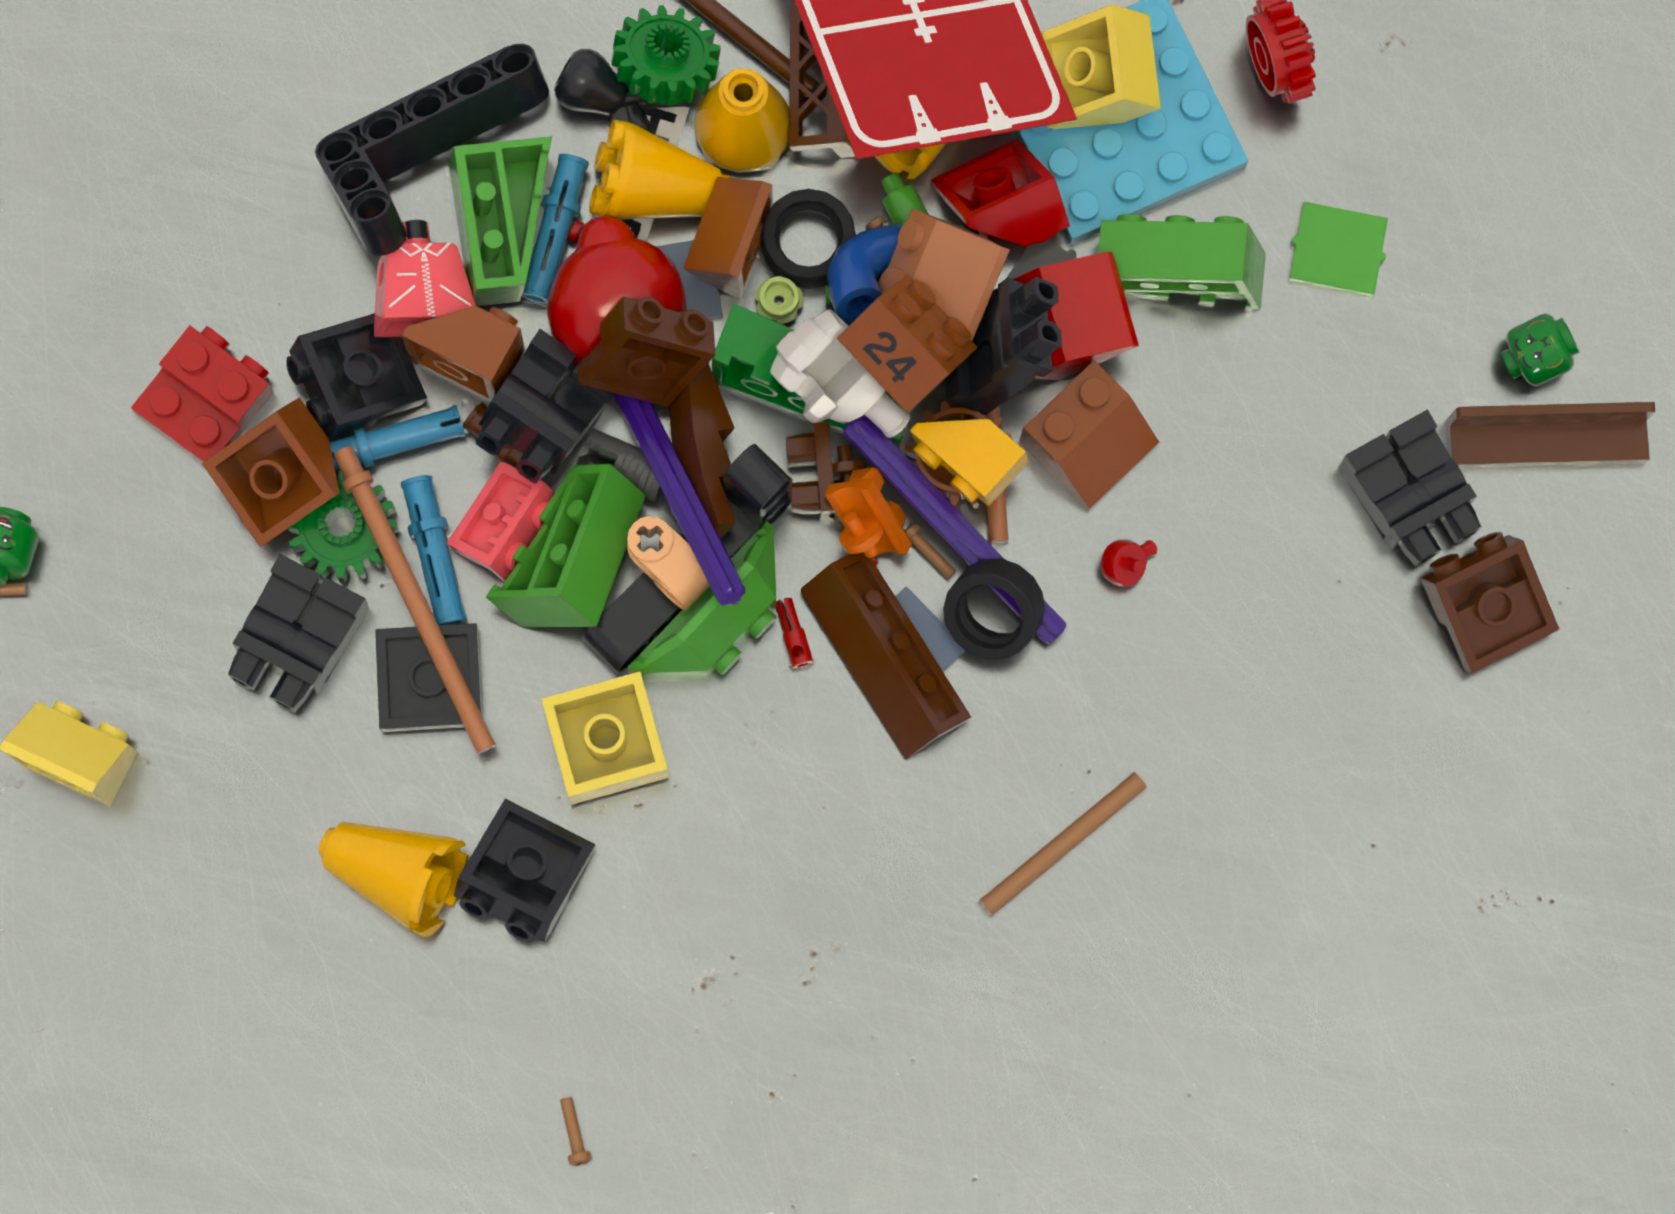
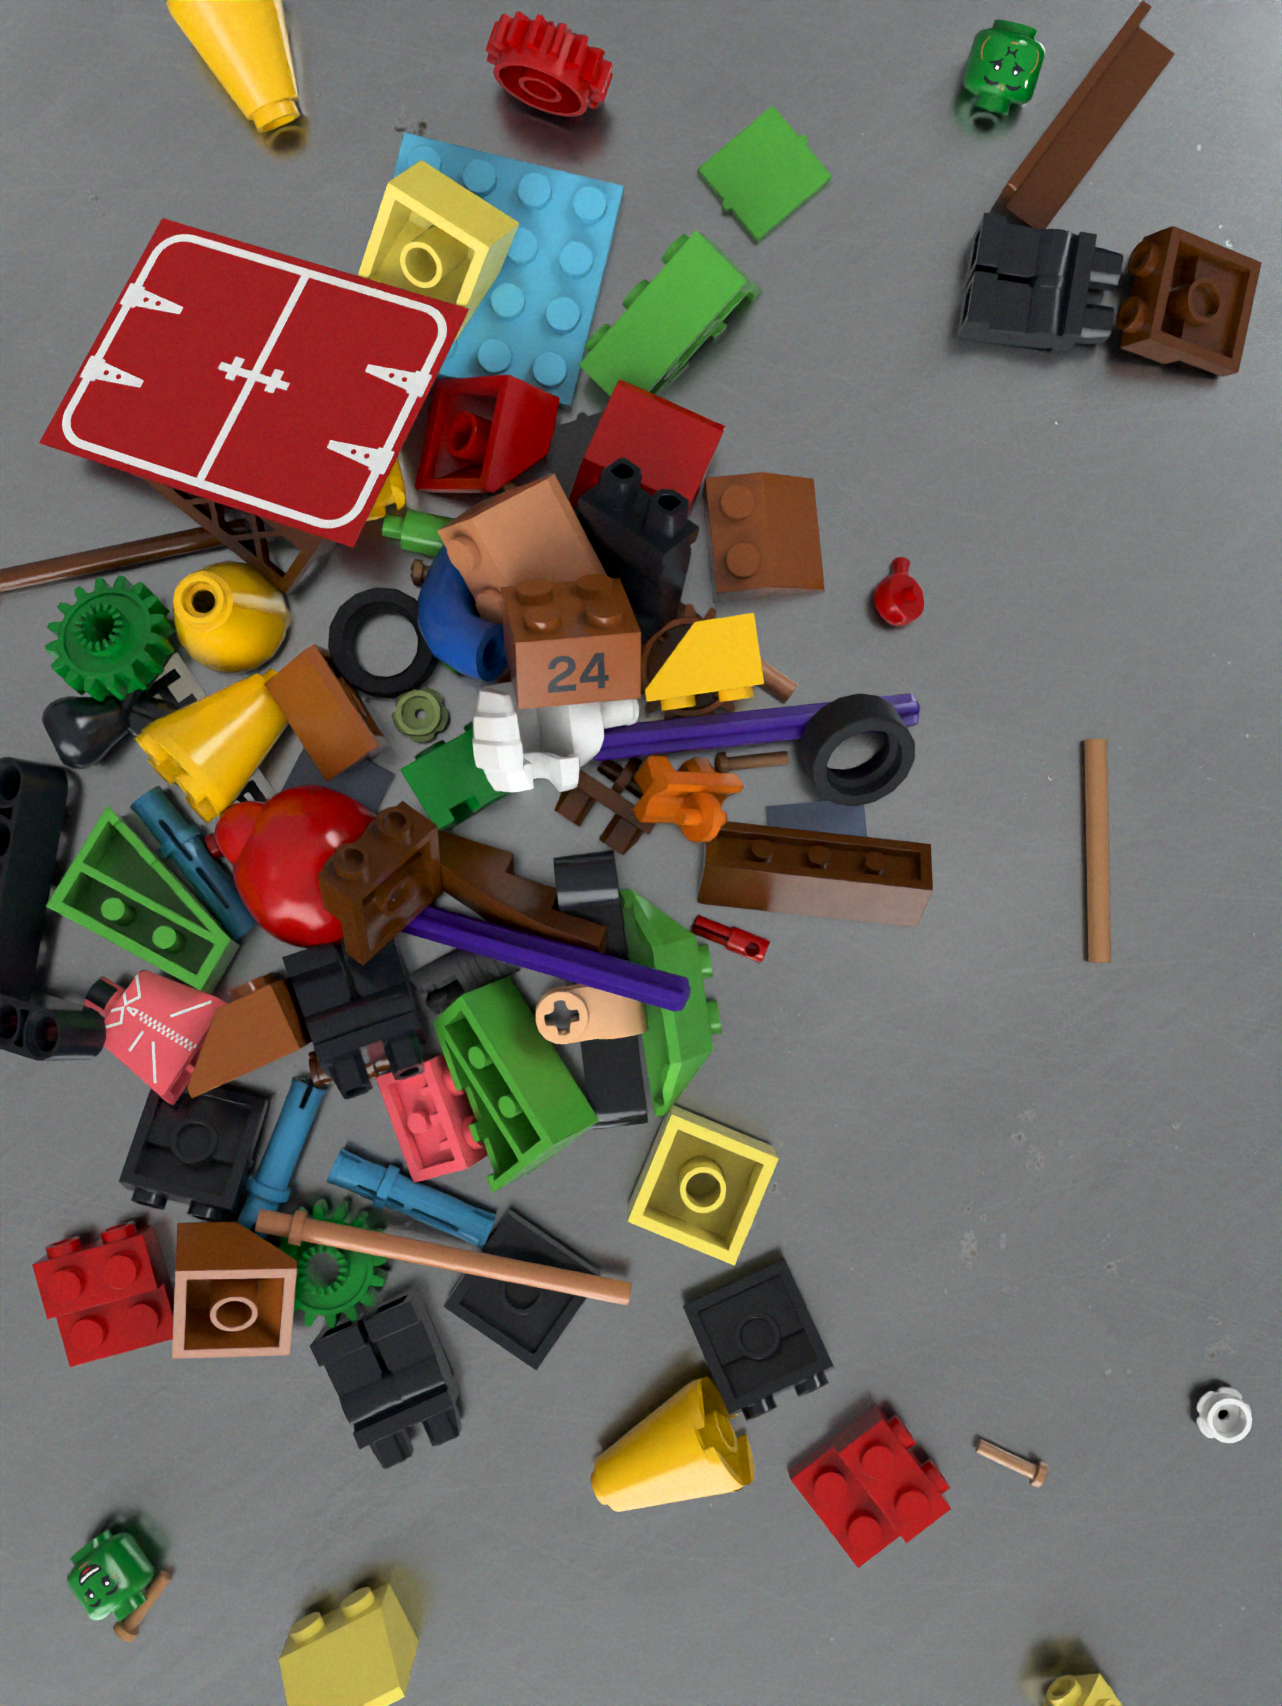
camera: 45 degrees left, 10 degrees up
none -> red plate [788,1405,951,1568]

